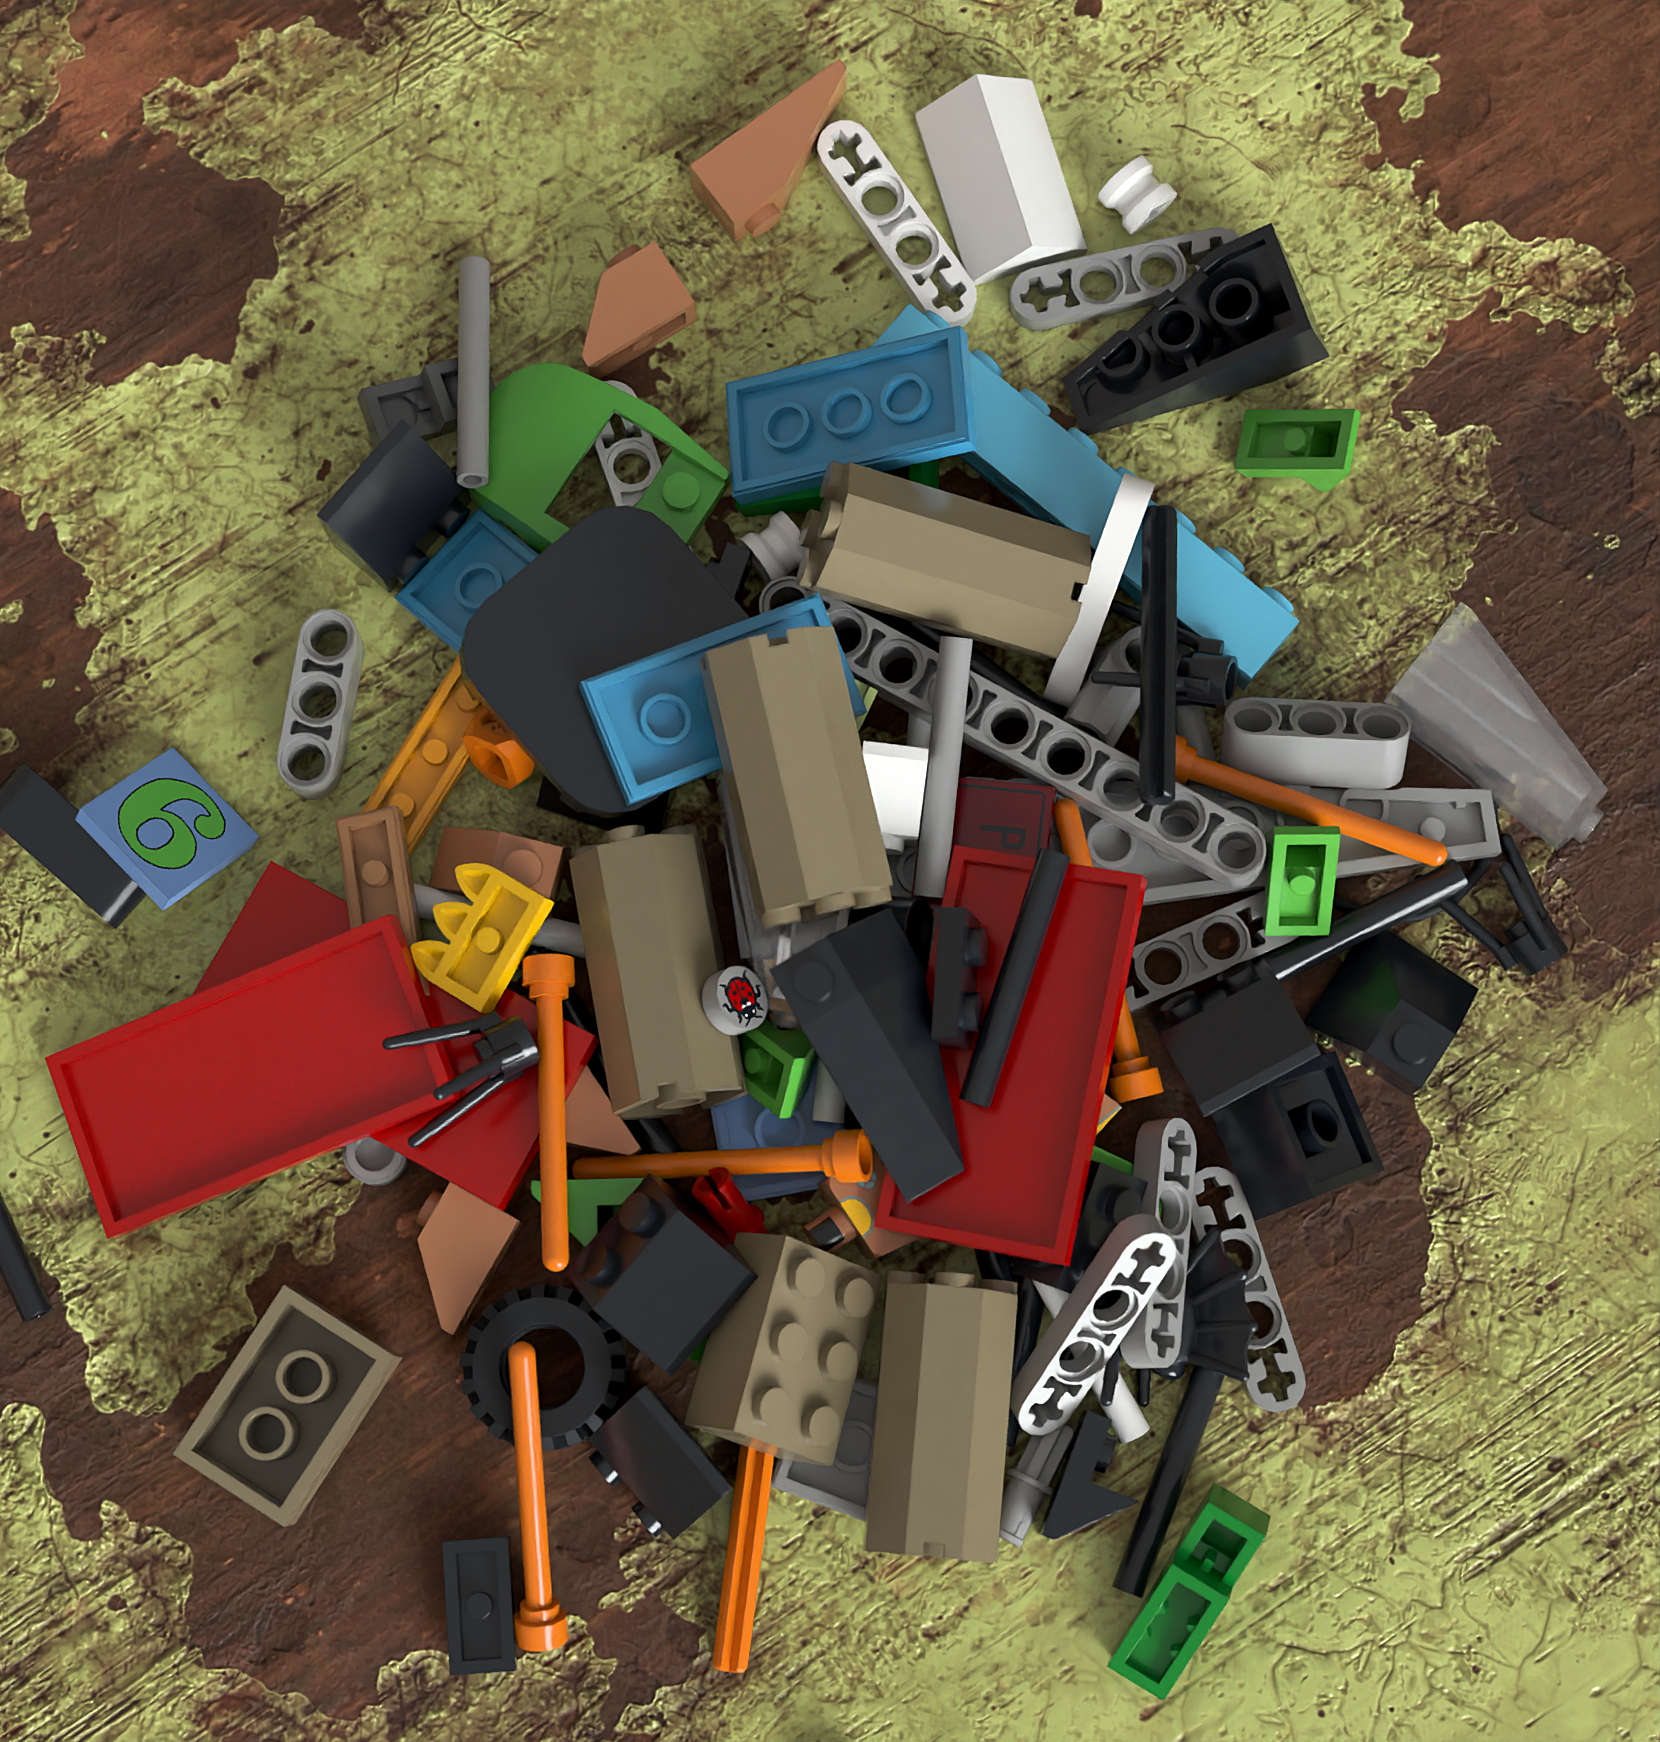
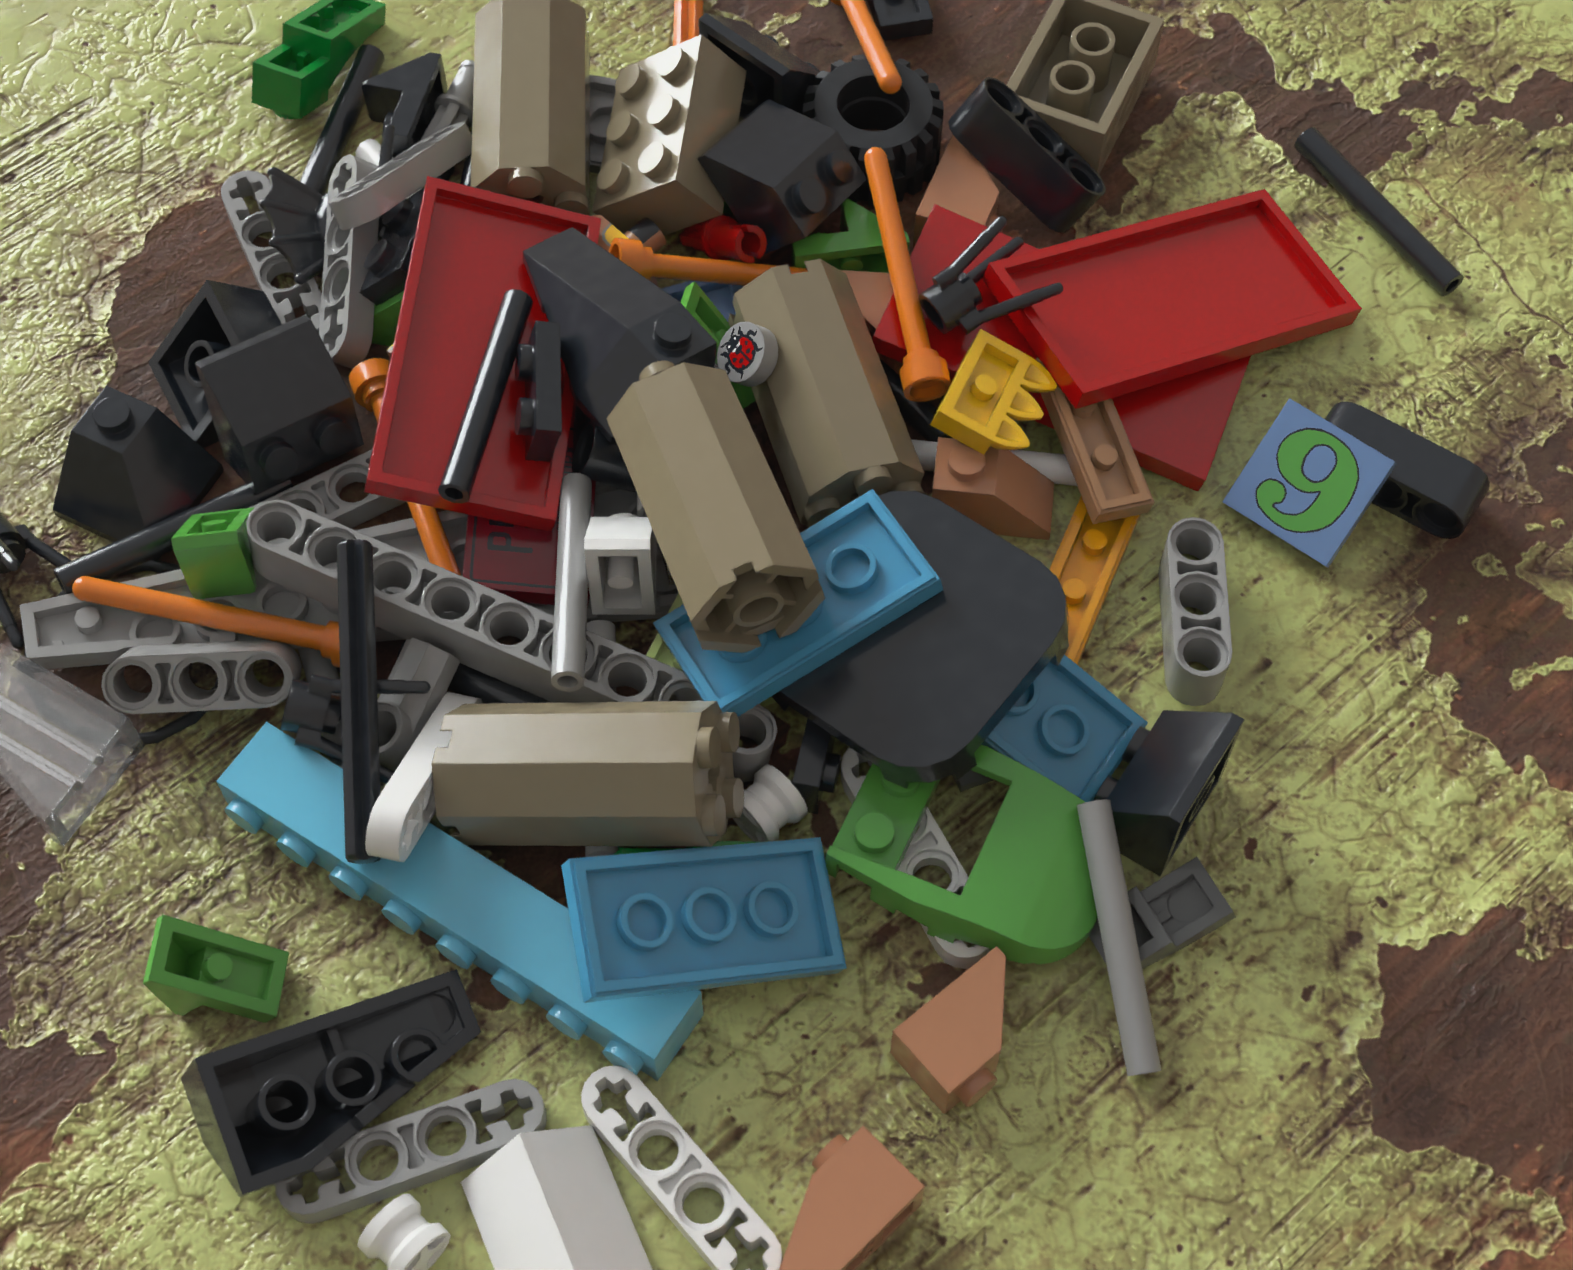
camera: 175 degrees right, 20 degrees down
none -> black beam [948,77,1106,233]

